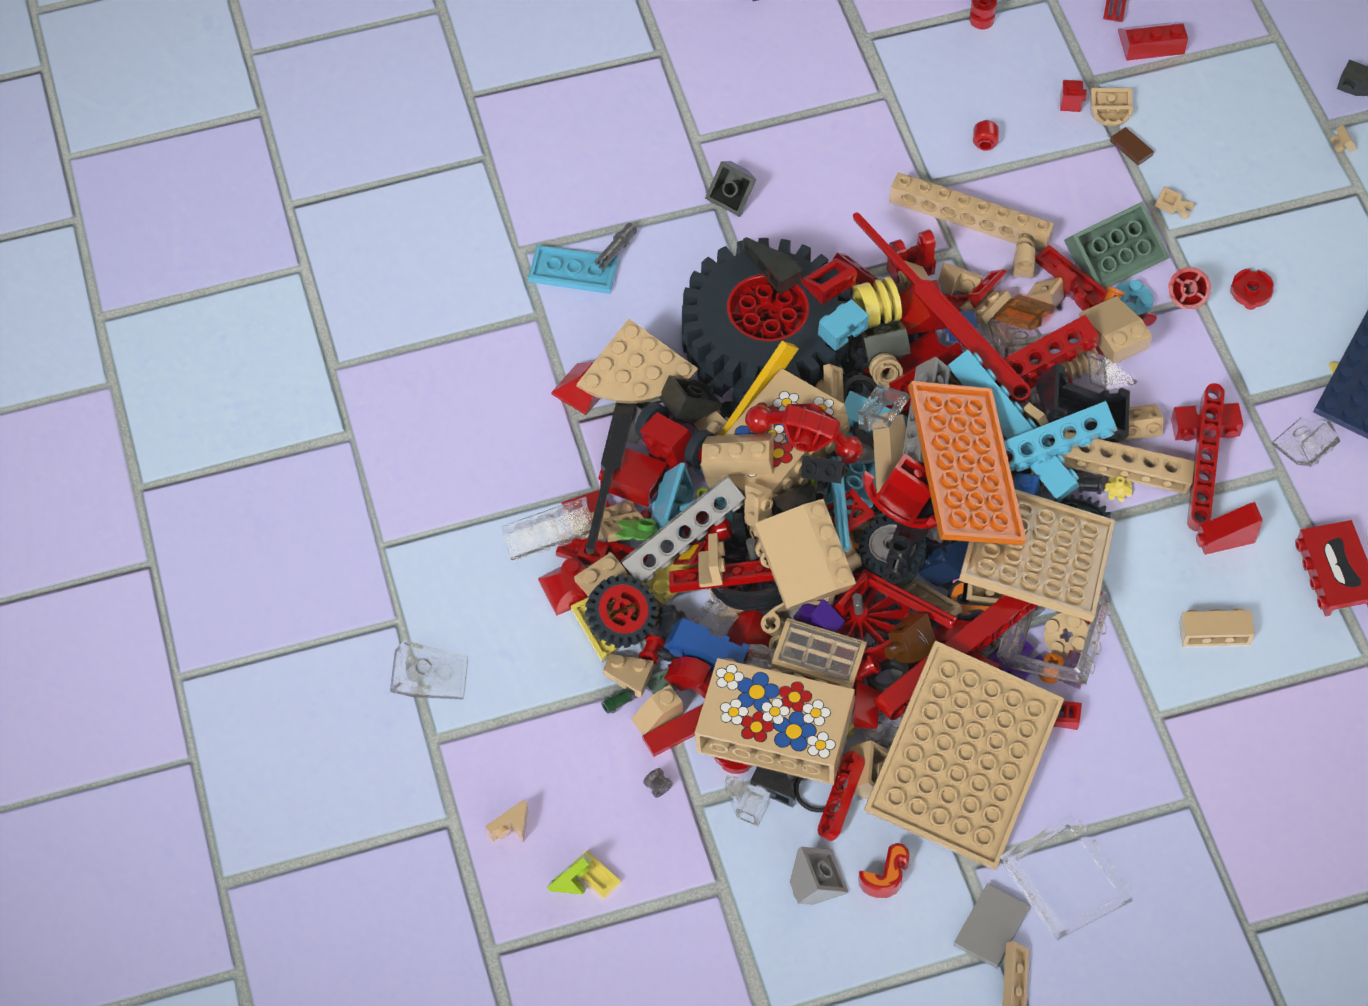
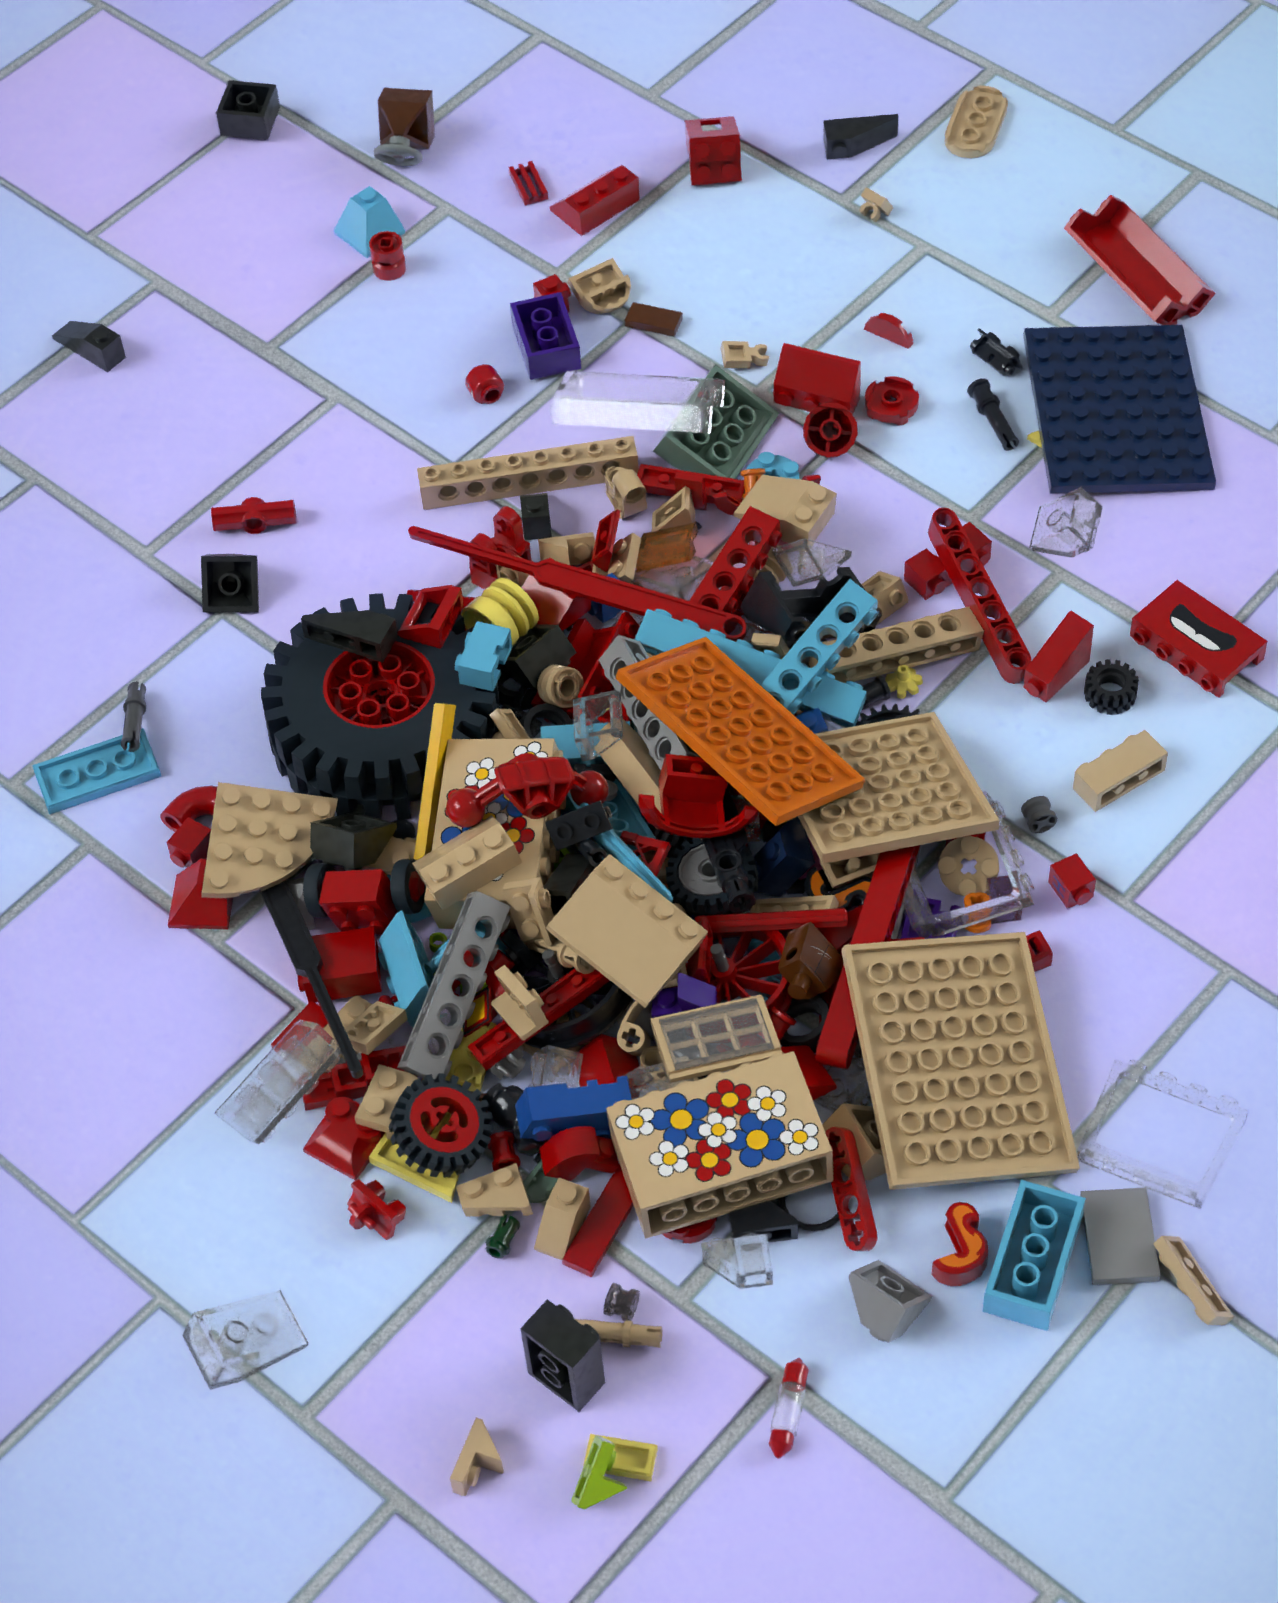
camera: 30 degrees left, 5 degrees down
bright green plate [616,518,658,541] -> none
none -> red cylinder [160,785,217,832]
none -> red brick [166,817,211,868]
none -> red piece [211,497,297,534]
none -> red hips [347,1179,406,1241]
none -> light grey gear [489,1046,526,1080]
none -> dark purple brick [510,292,582,380]
none -> pearl dark grey slope [520,493,552,540]
none -> pearl dark grey brick [520,1299,605,1412]
none -> clear panel [550,371,725,434]
none -> tan pin [575,1319,663,1348]
none -> red brick [685,116,742,185]
none -> piece [768,1358,809,1459]
none -> red slope [773,343,861,415]
none -> red tile [864,313,914,349]
none -> black pin [967,378,1019,451]
none -> black hinge [970,328,1023,376]
none -> medium azure brick [982,1180,1086,1331]
none -> dark grey wheel [1021,796,1058,833]
none -> red brick [1048,853,1096,909]
none -> black tyre [1084,659,1139,715]

